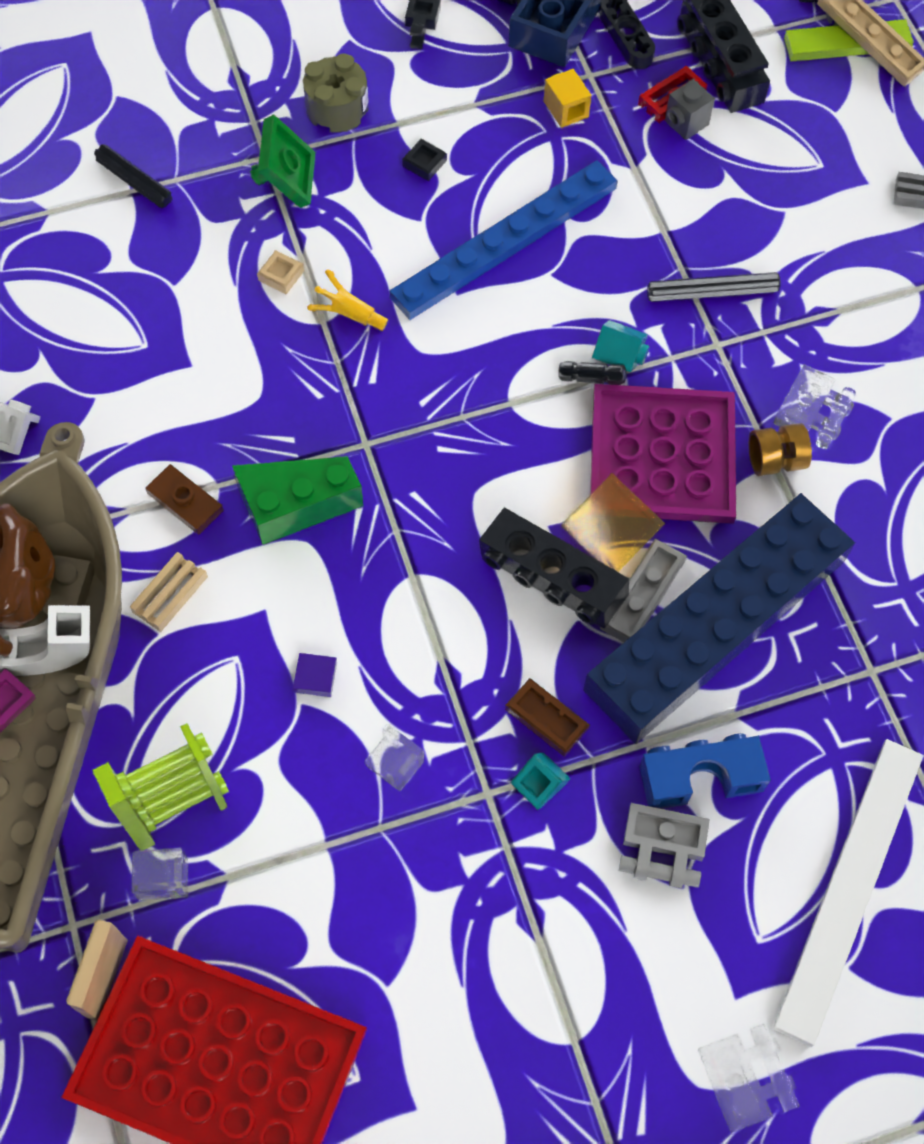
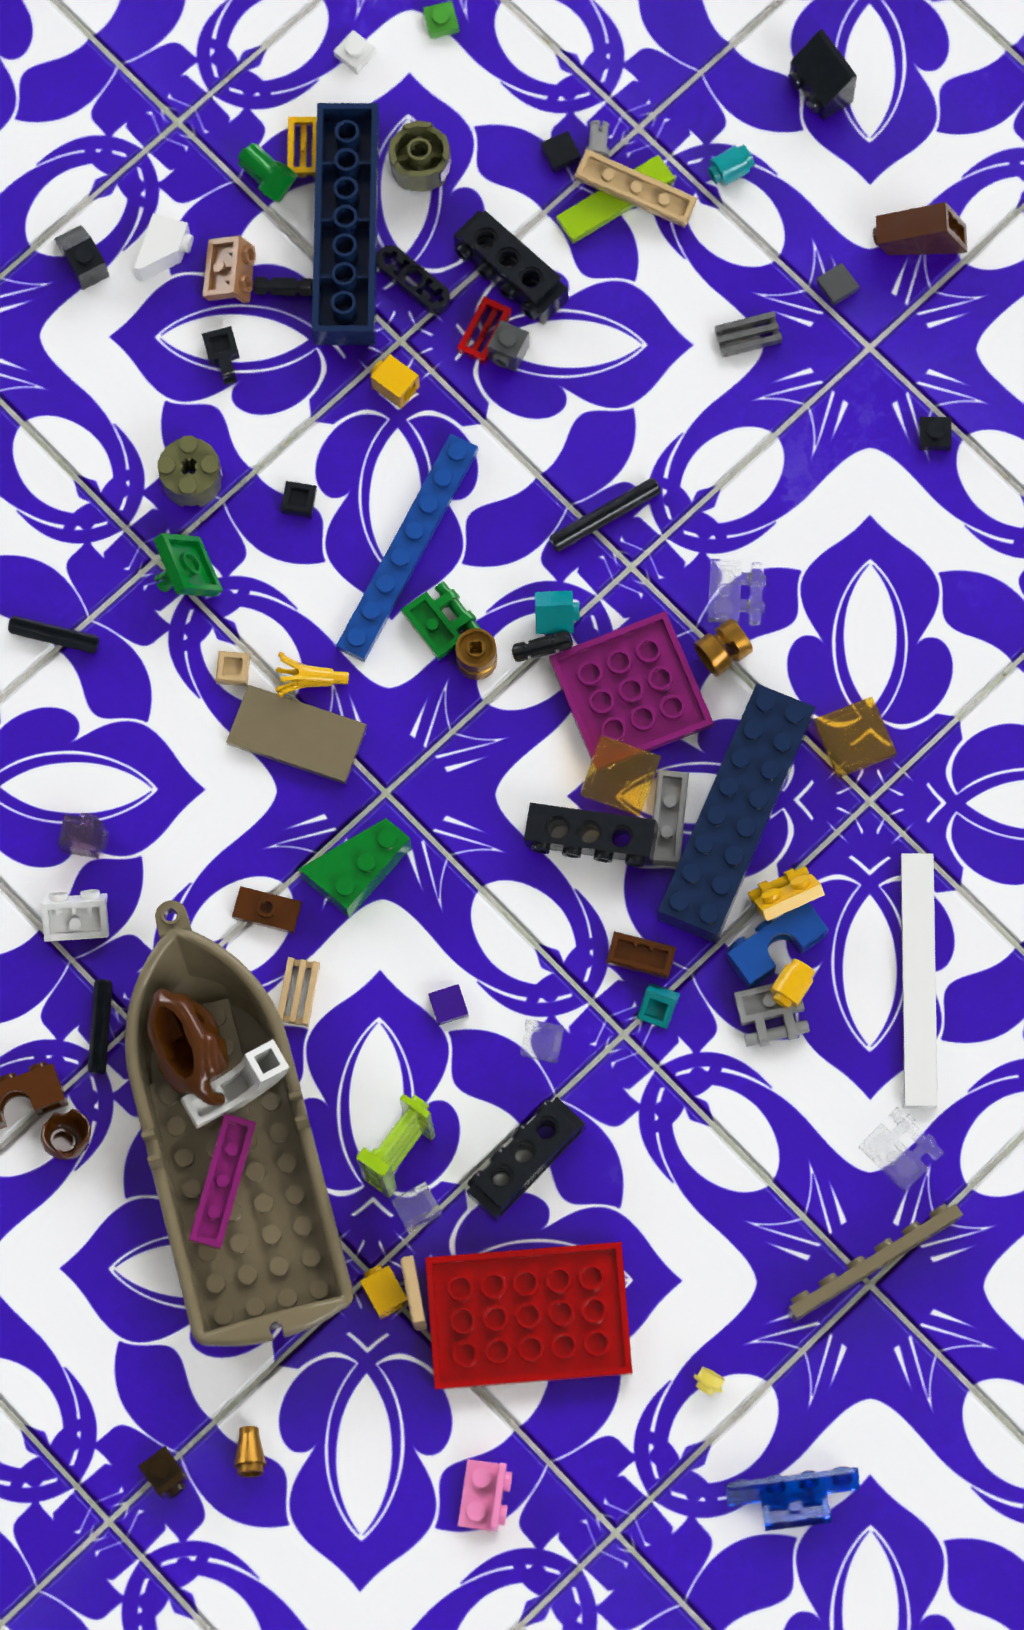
camera: 20 degrees left, 10 degrees up
none -> clear purple brick [58,813,109,859]
none -> dark tan tile [226,685,367,785]
none -> yellow brick [360,1265,408,1320]
none -> green plate [401,581,481,661]
none -> pearl gold wheel [455,628,497,680]
none -> black brick [467,1097,585,1222]
none -> yellow plate [747,866,825,921]
none -> yellow brick [770,959,815,1009]
none -> clear yellow tile [813,697,897,778]

